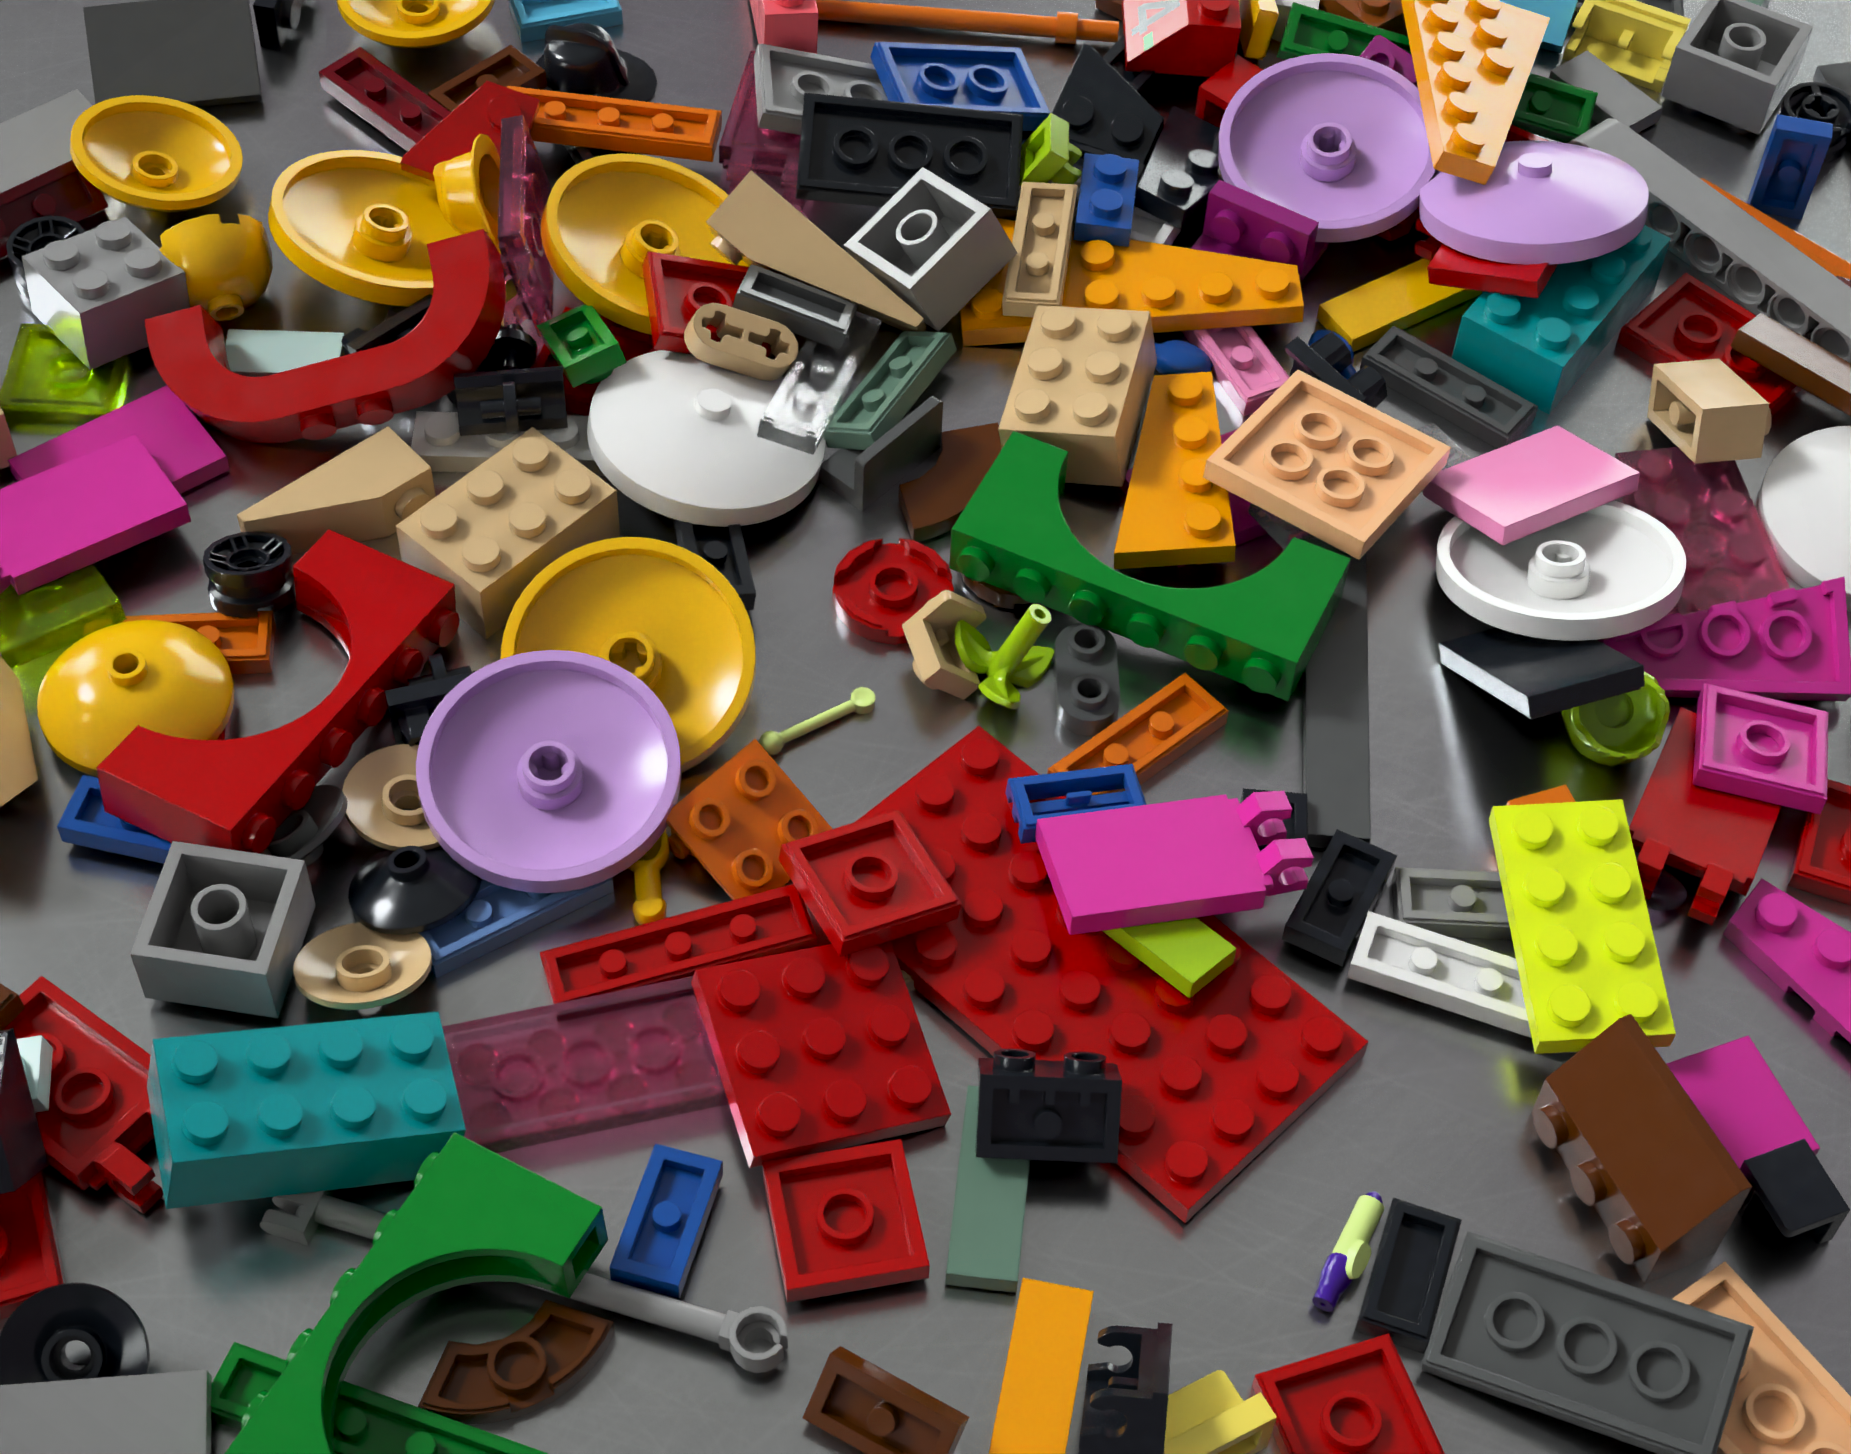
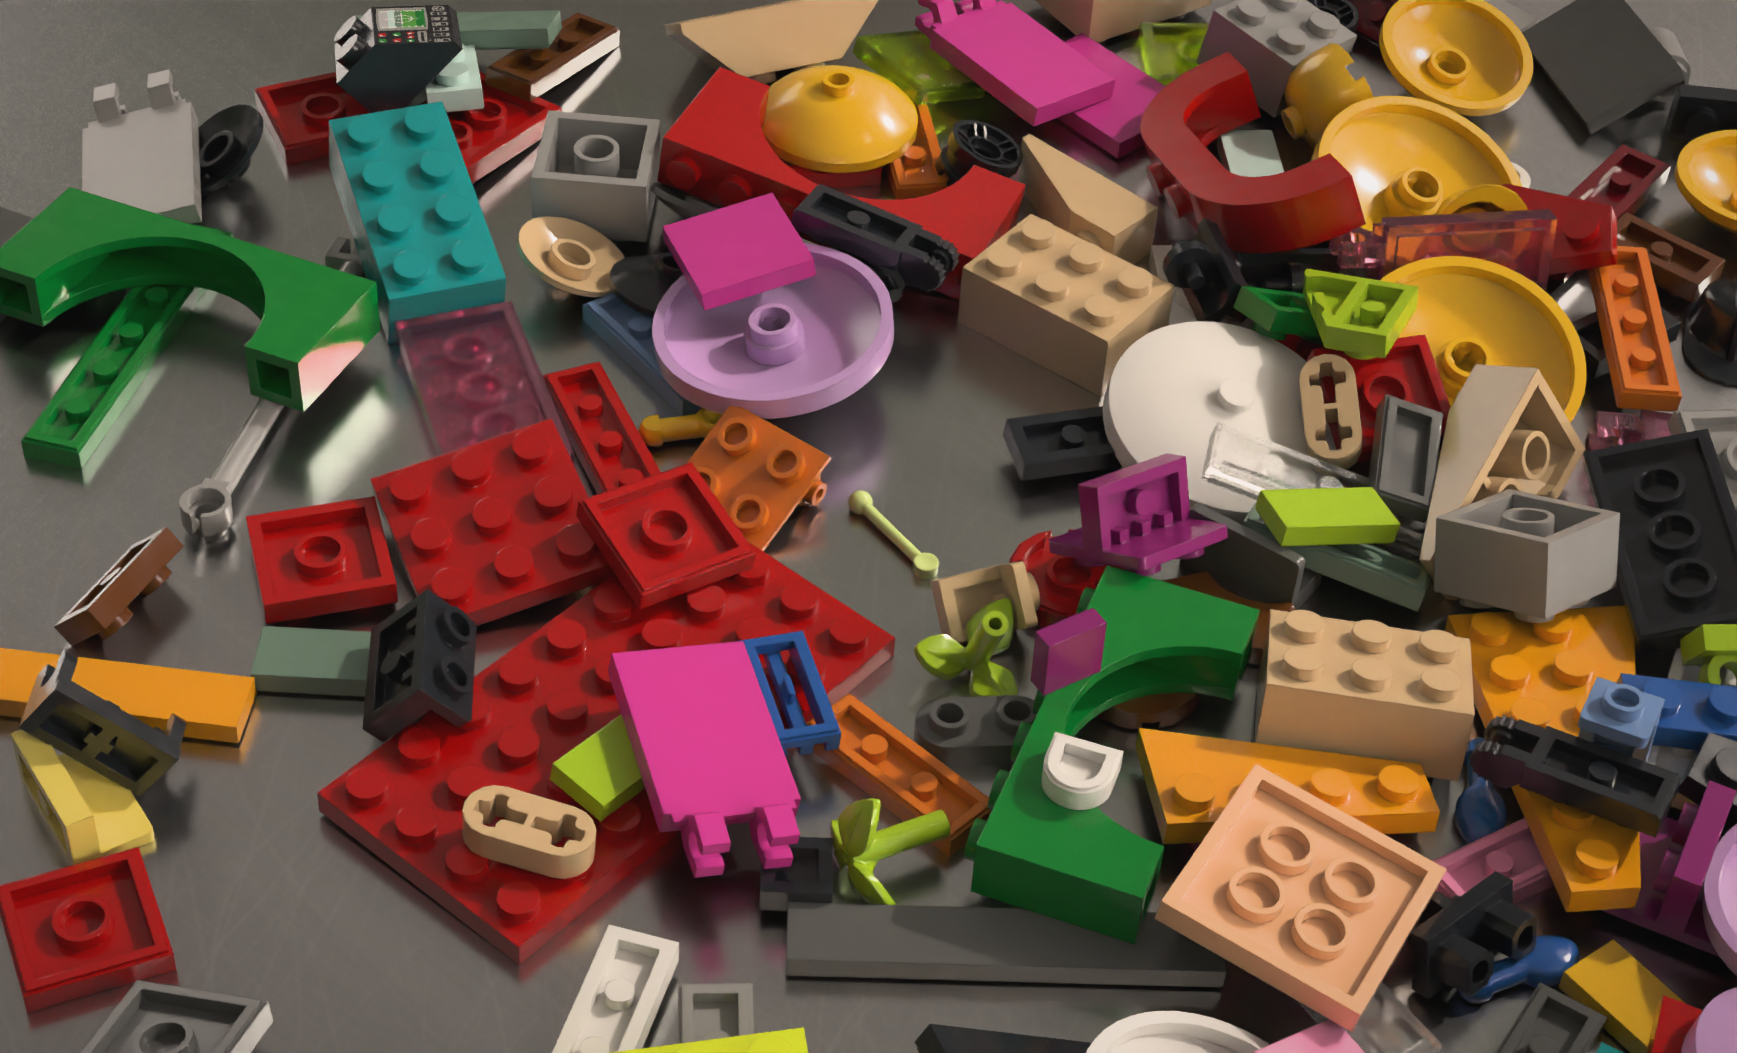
camera: 85 degrees right, 10 degrees down
reddish brown tile [418,1300,615,1424] -> none
yellow dish [501,537,756,773] -> none
blue plate [609,1143,723,1299] -> none
tan tile [1002,182,1078,317] -> none
black plate [1282,829,1397,967] -> none
piece [1312,1191,1385,1312] -> none
black tile [1355,1198,1462,1353] -> none
none -> tan beam [462,785,596,879]
none -> dark pink tile [662,193,816,311]
none -> black hinge [791,184,960,292]
none -> lime plant [830,798,951,905]
none -> magenta tile [1030,608,1107,696]
none -> white tile [1041,732,1124,810]
none -> magenta bracket [1049,453,1228,576]
none -> lime tile [1255,487,1400,547]
none -> lime wing [1303,269,1419,360]
none -> black hinge [1469,715,1682,838]
none -> medium blue bracket [1578,677,1665,762]

